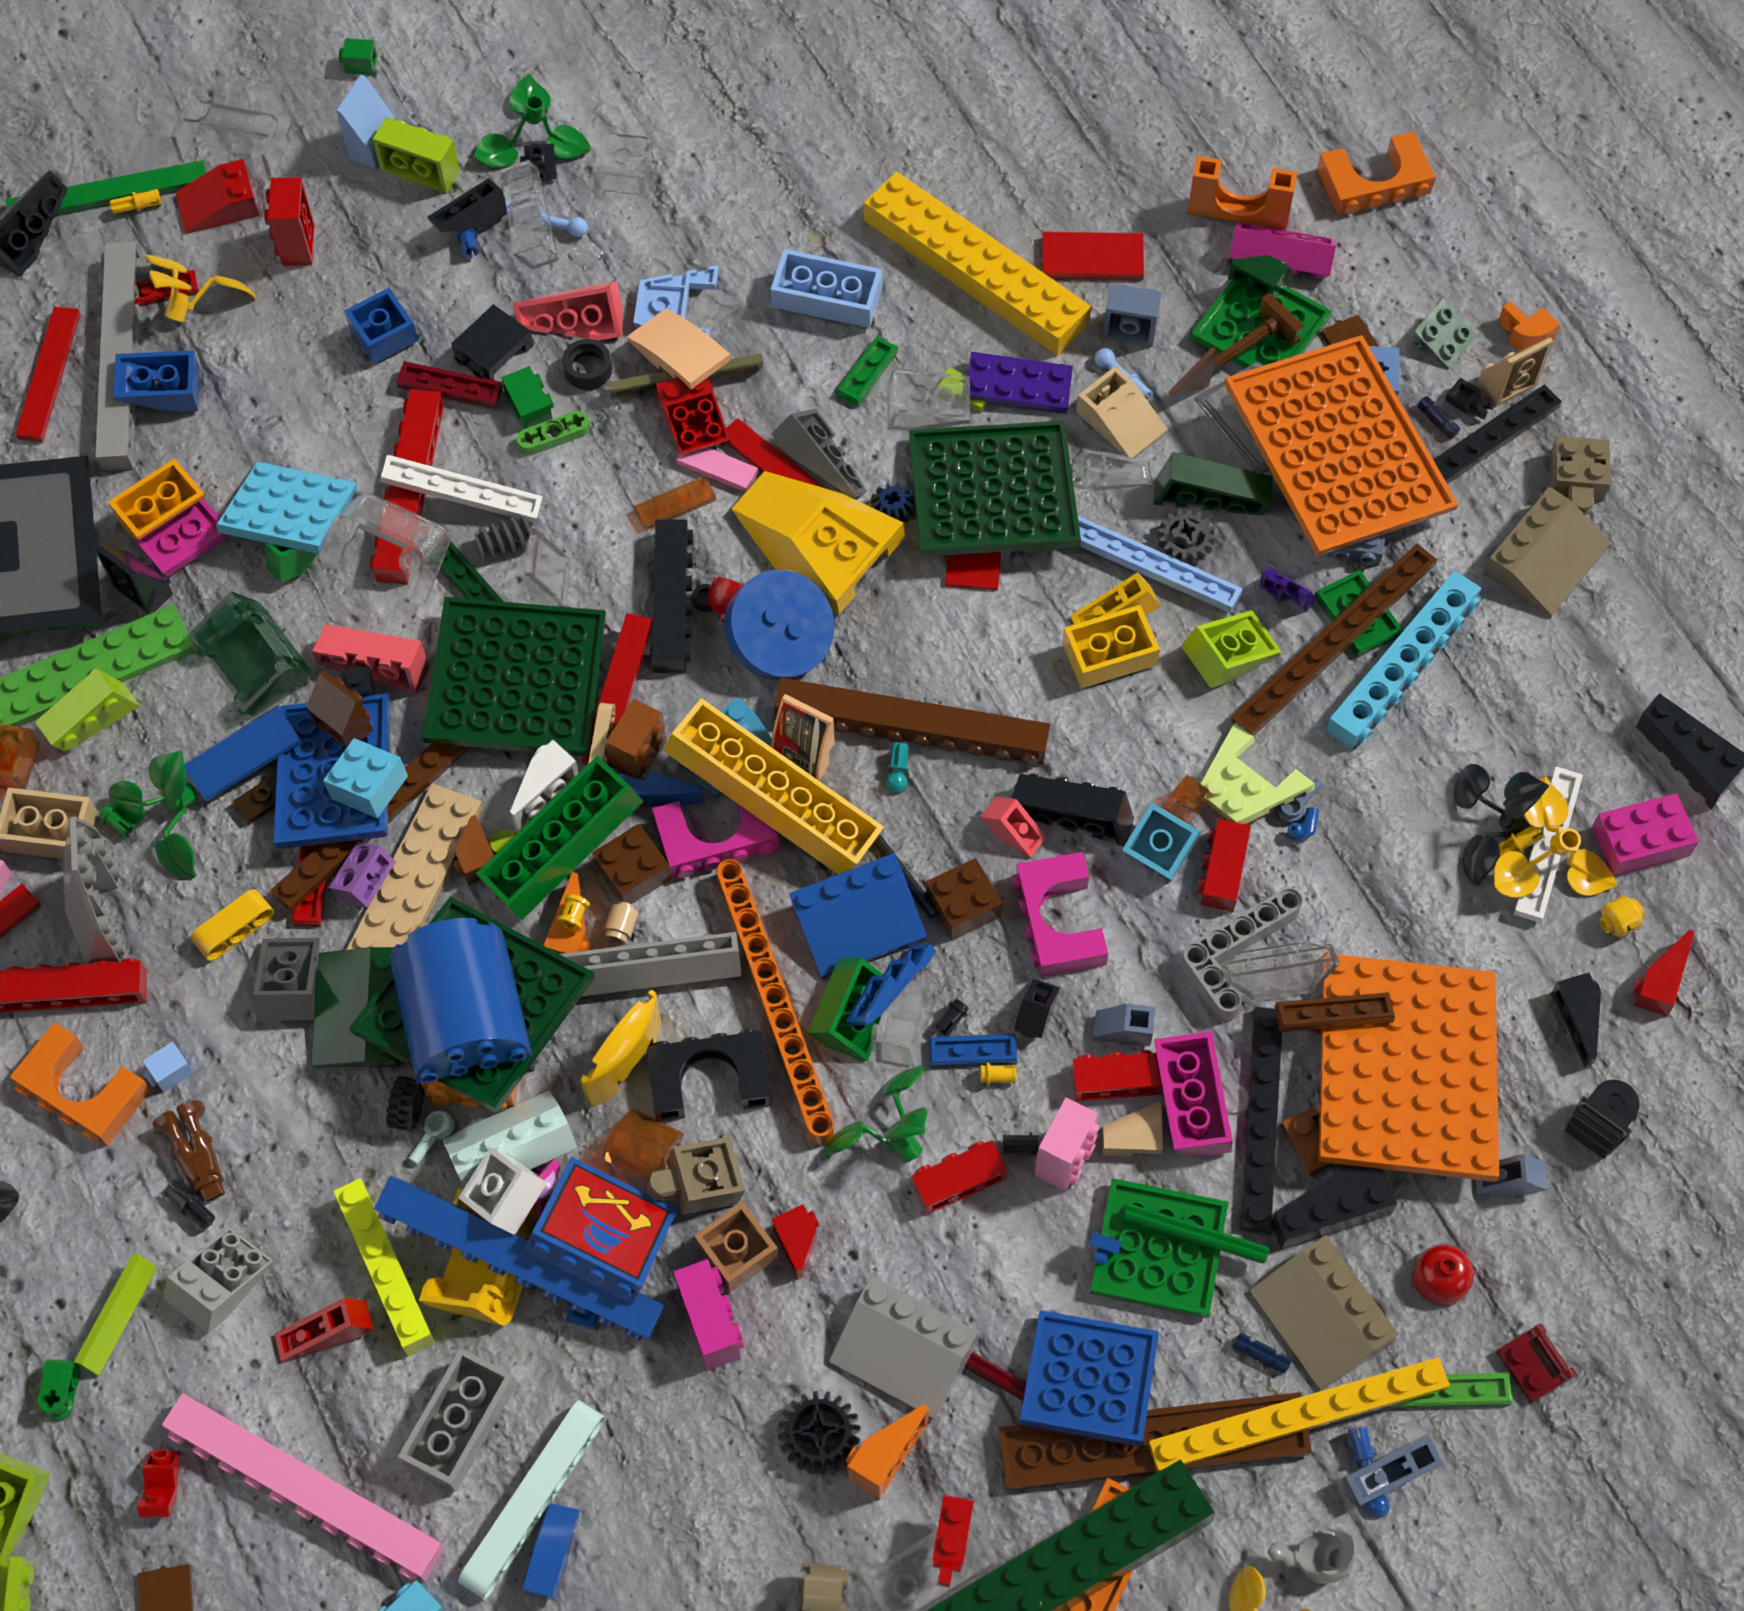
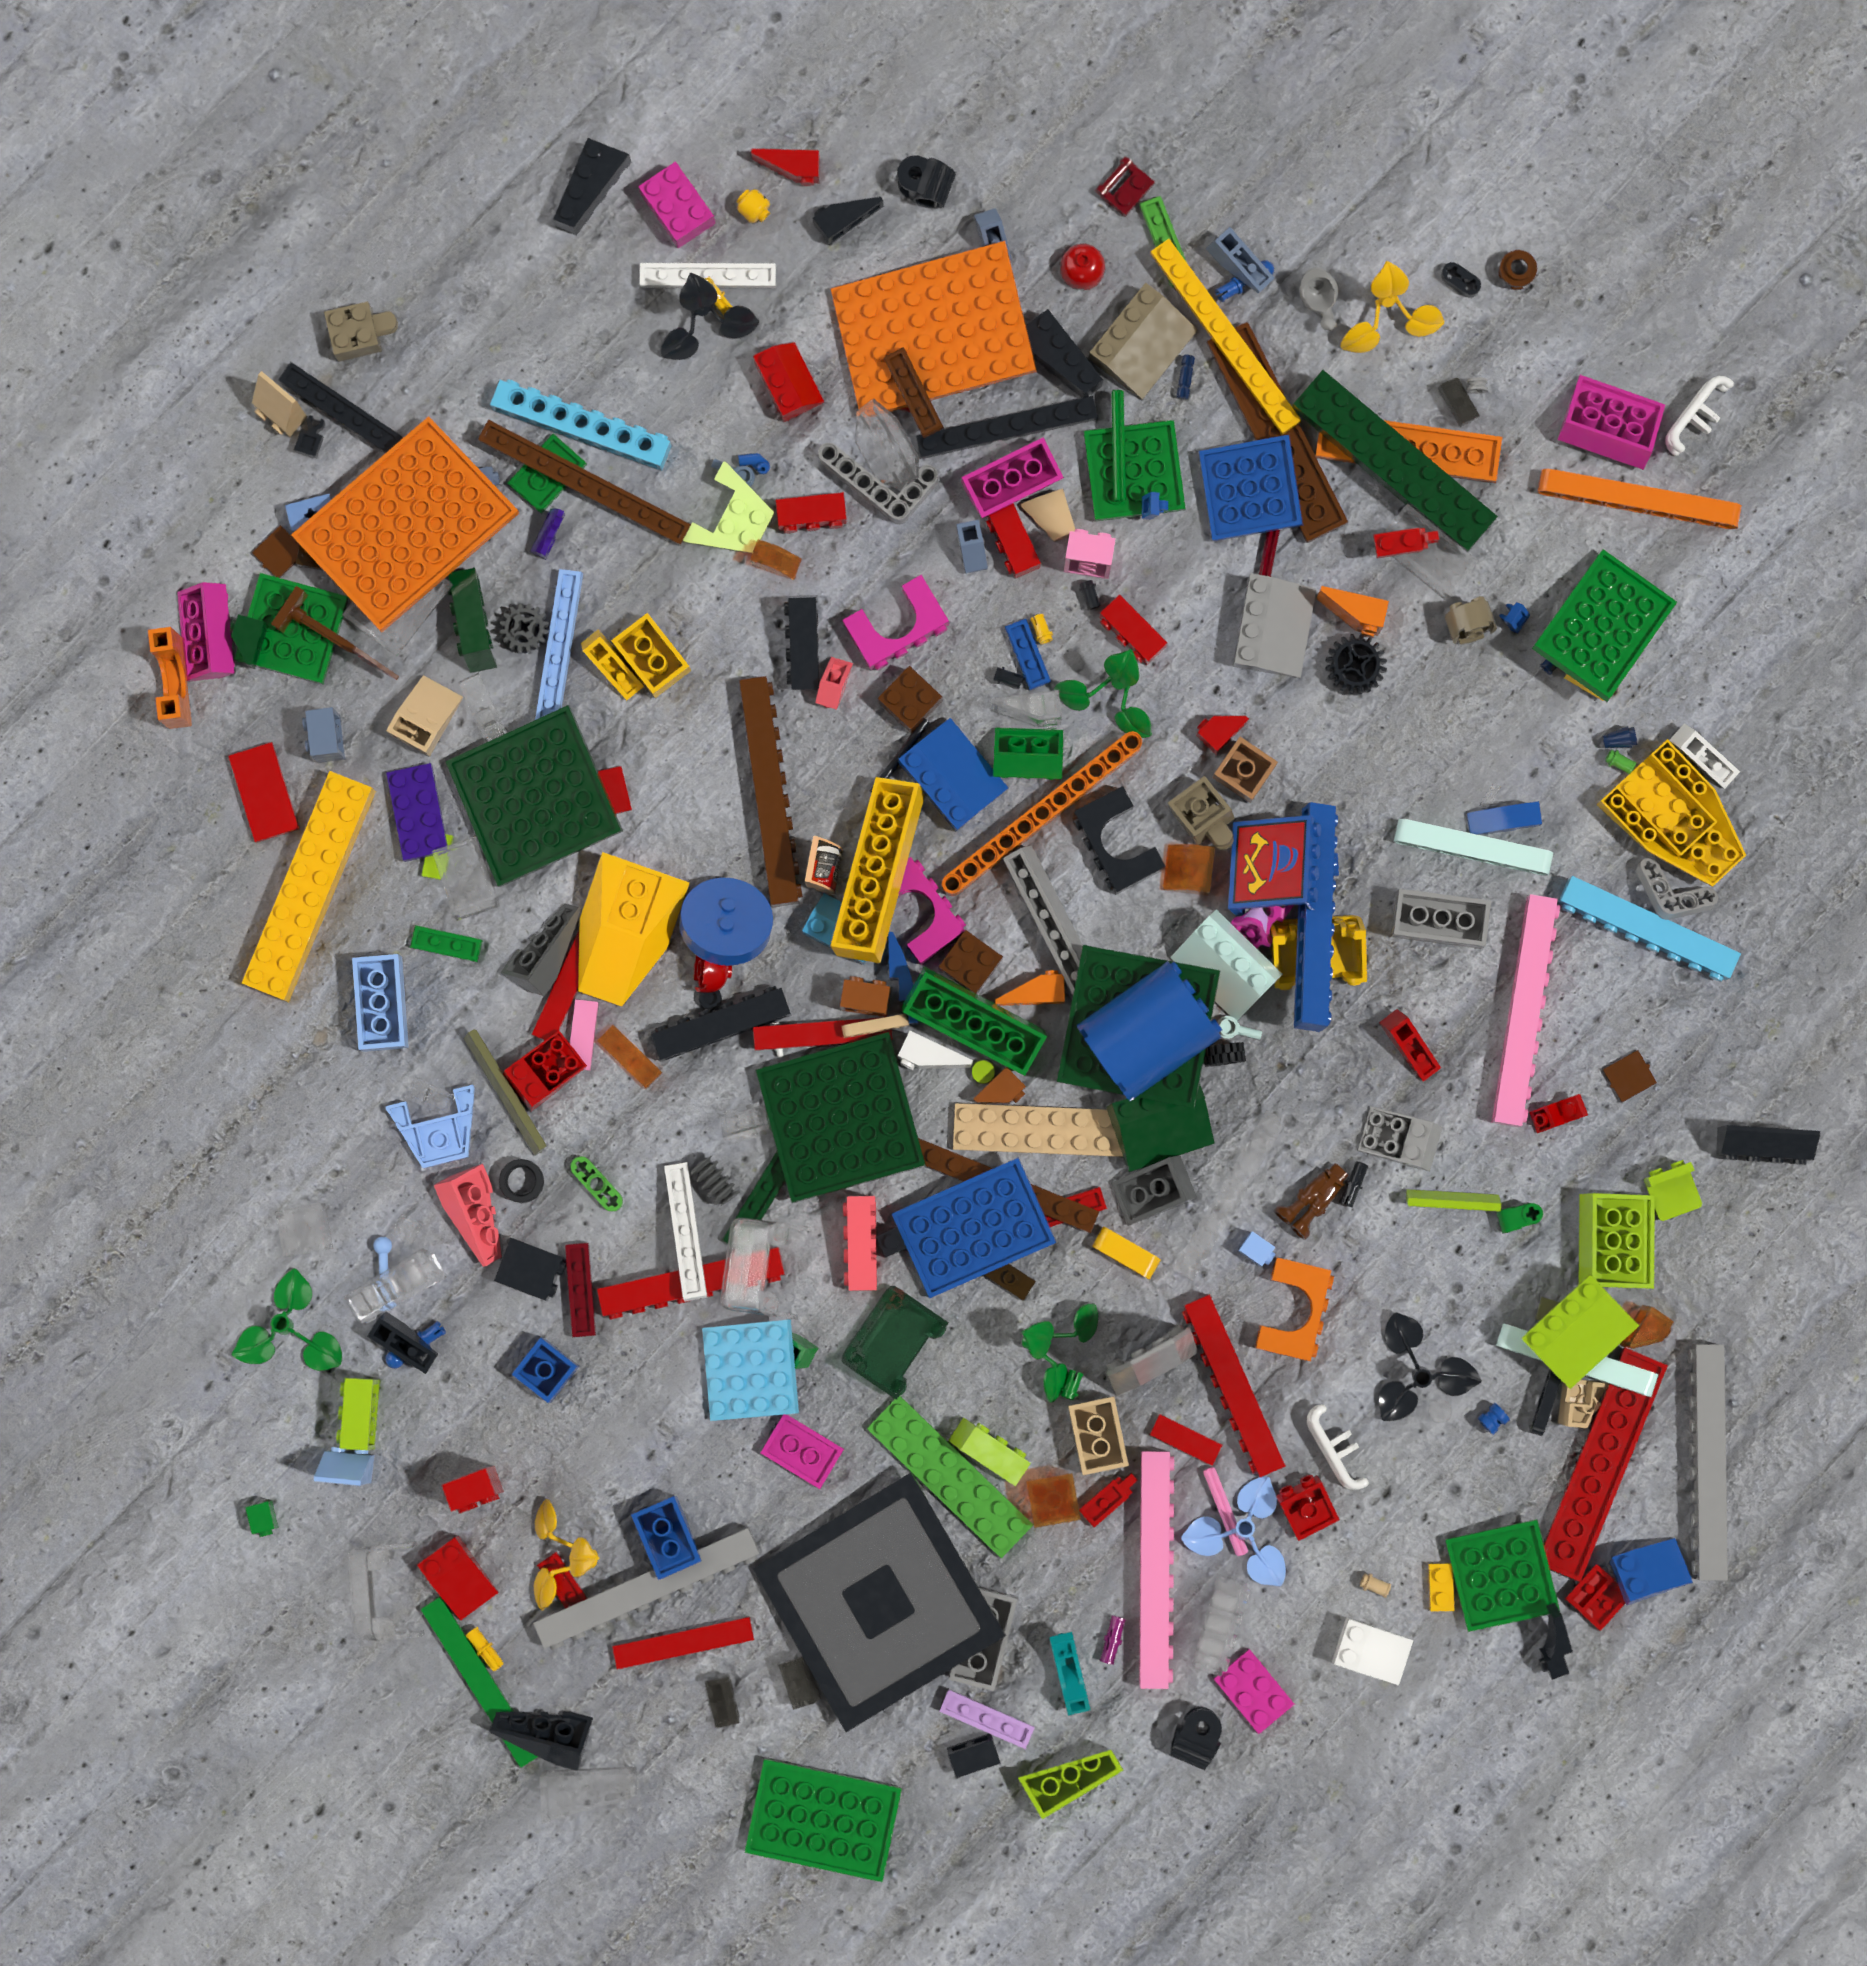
camera: 105 degrees left, 20 degrees up
black slope [93,542,173,614] -> none
light orange slope [108,458,205,540] -> none
blue slope [184,704,302,801] -> none
reddish brown slope [306,670,373,749] -> none
medium azure brick [323,738,408,819] -> none
medium lavender brick [329,842,396,908] -> none
neon yellow brick [334,1178,436,1357] -> none
white brick [459,1146,547,1235] -> none
green brick [501,366,554,429] -> none
black brick [520,143,557,181] -> none
yellow bush [556,894,590,931] -> none
yellow slope [581,990,661,1107] -> none
tan brick [603,902,638,946] -> none
light nougat slope [627,308,731,389] -> none
dark pink brick [673,1259,744,1371] -> none
blue slope [846,944,936,1026] -> none
dark blue gear [871,482,915,523] -> none
teal axle [885,743,909,794] -> none
black slope [1014,979,1060,1038] -> none
light blue pin [1095,348,1153,401] -> none
medium azure brick [1122,802,1202,880] -> none
lime slope [1181,610,1282,688] -> none
dark orange plate [1281,1103,1334,1176] -> none
orange arch [1317,131,1435,215] -> none
sand green hinge [1412,298,1477,369] -> none
dark blue axle [1417,396,1460,439] -> none
dark tan slope [1484,487,1611,618] -> none
yellow plant [1494,777,1617,898] -> none
orange brick [1498,301,1561,350] -> none
none -> red slope [753,342,825,422]

